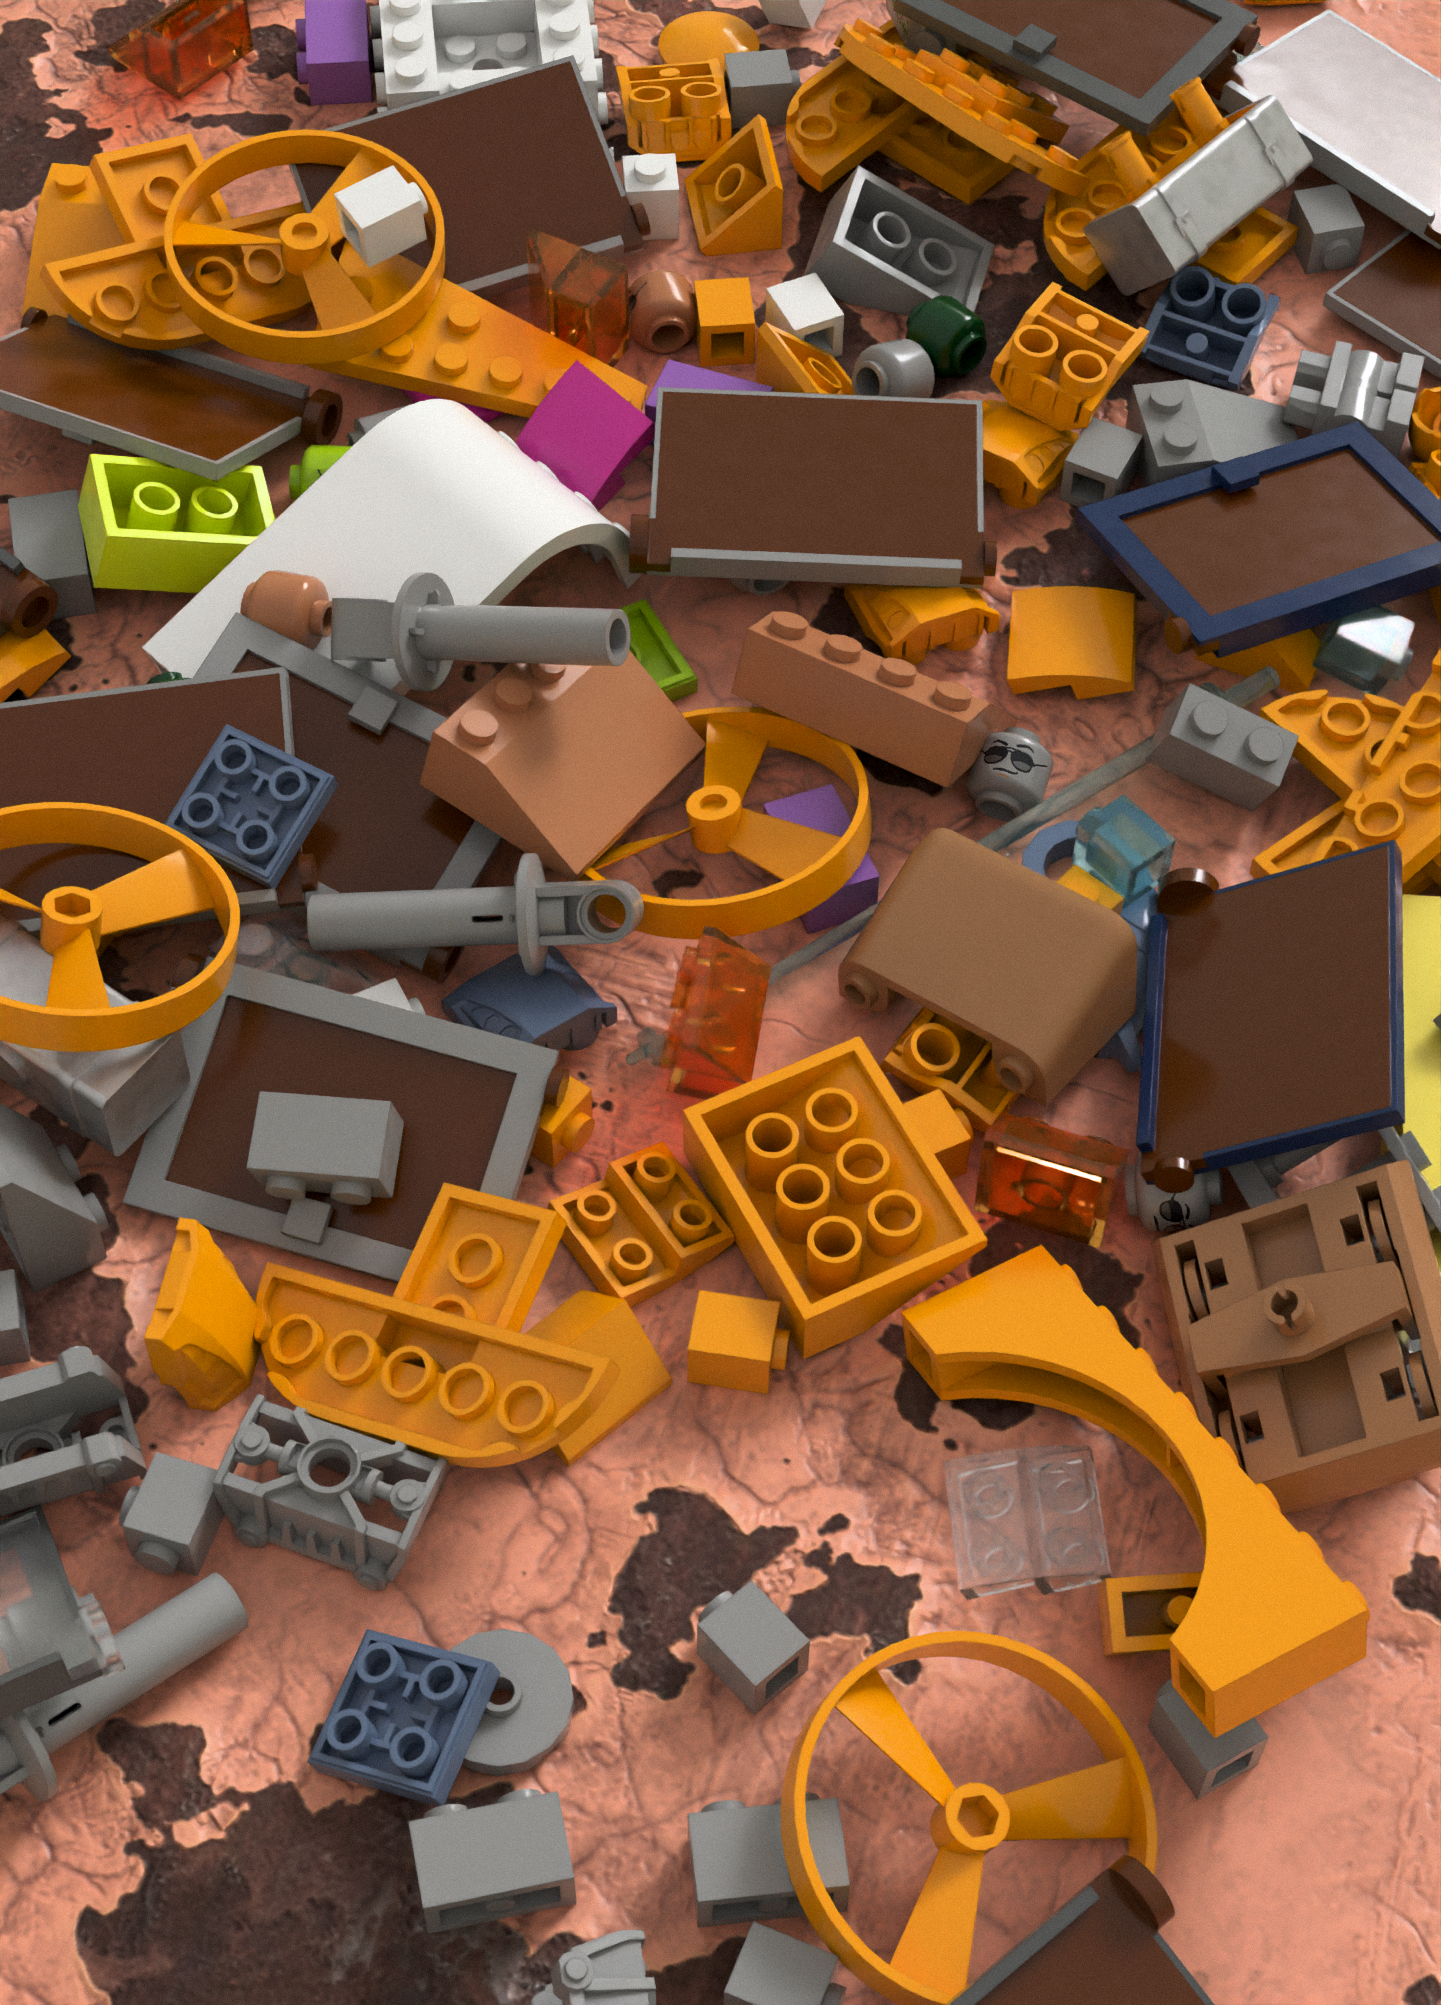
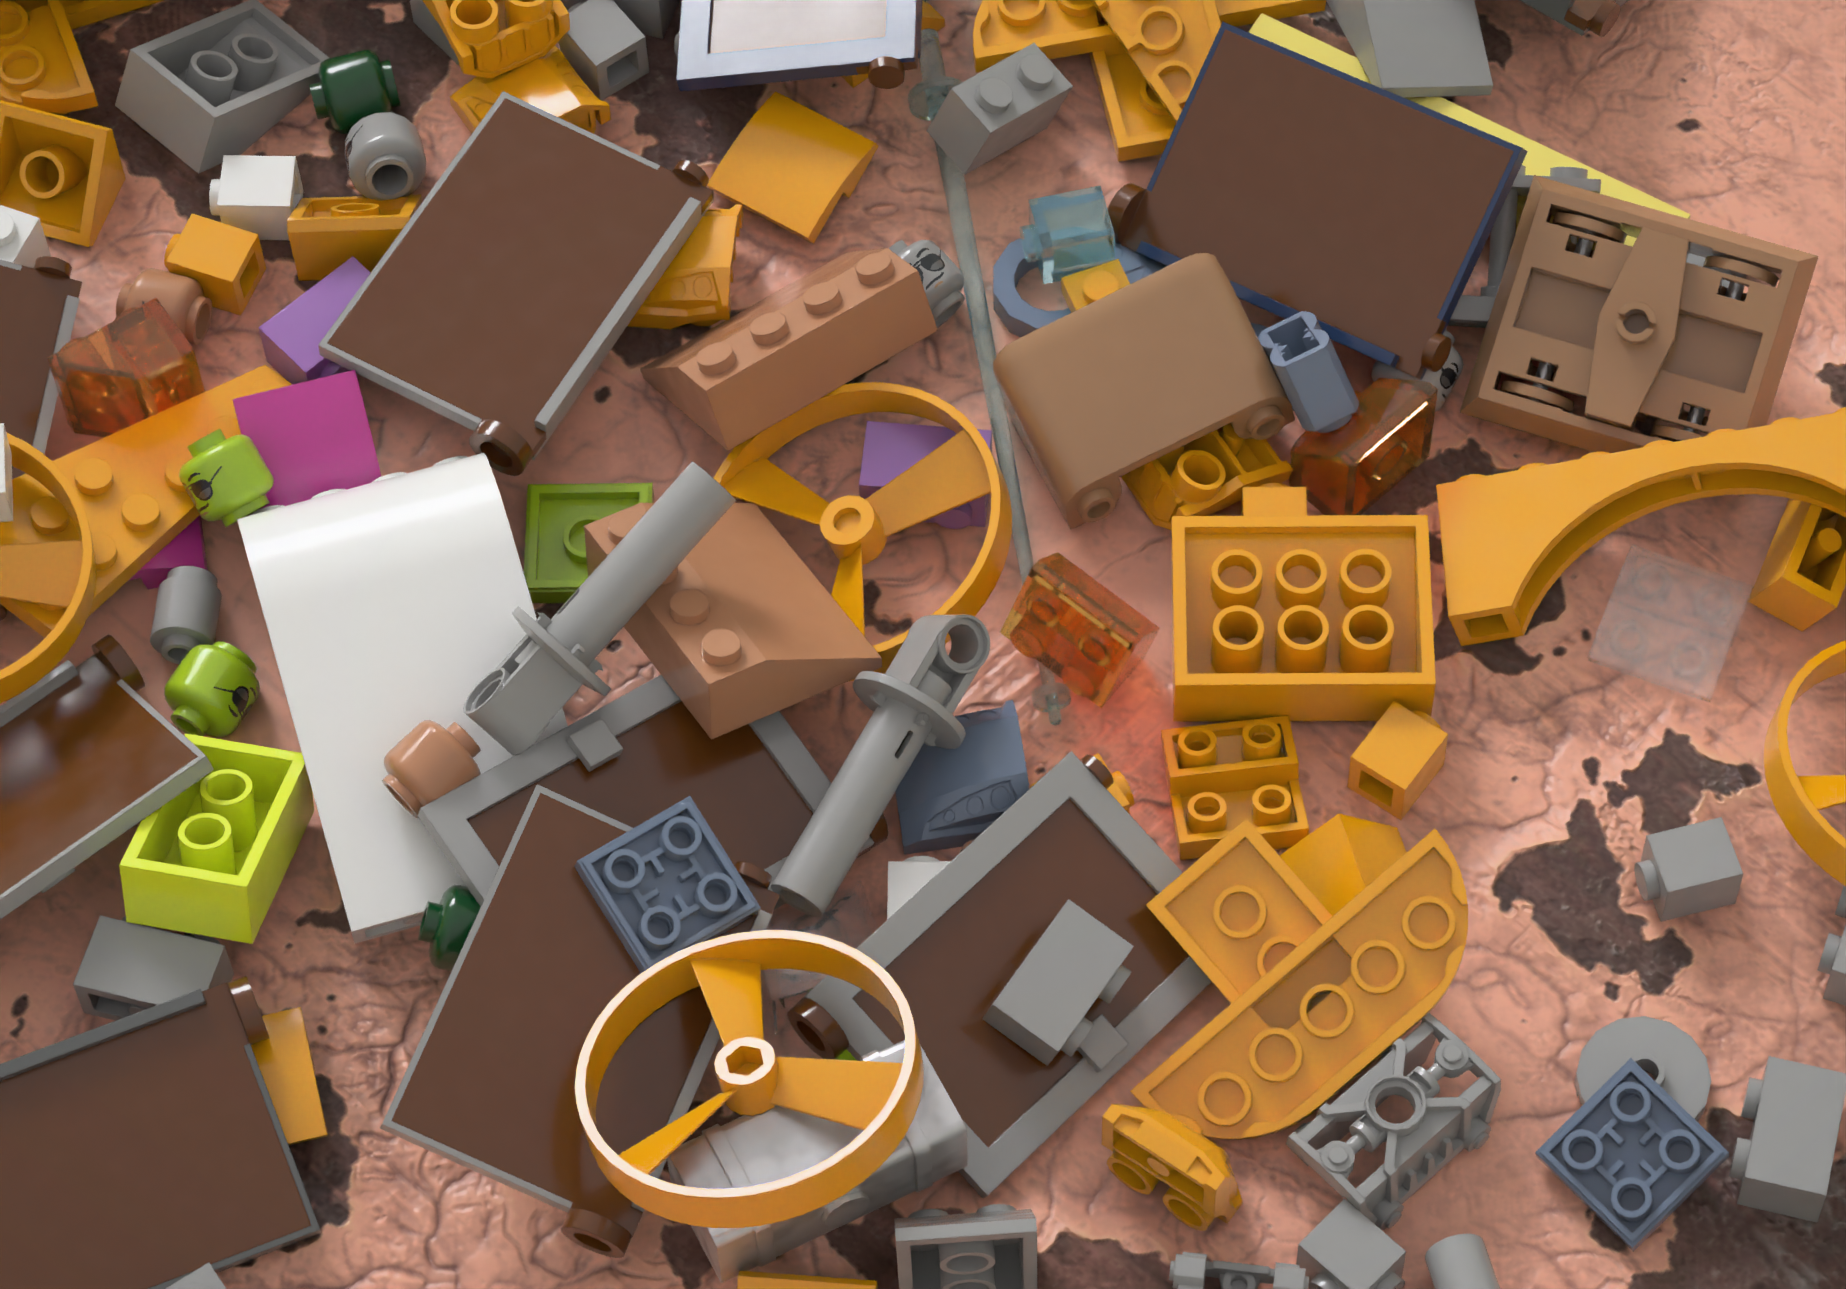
camera: 60 degrees left, 5 degrees up
none -> lime head [179,429,274,527]
none -> sand blue brick [1258,311,1359,433]

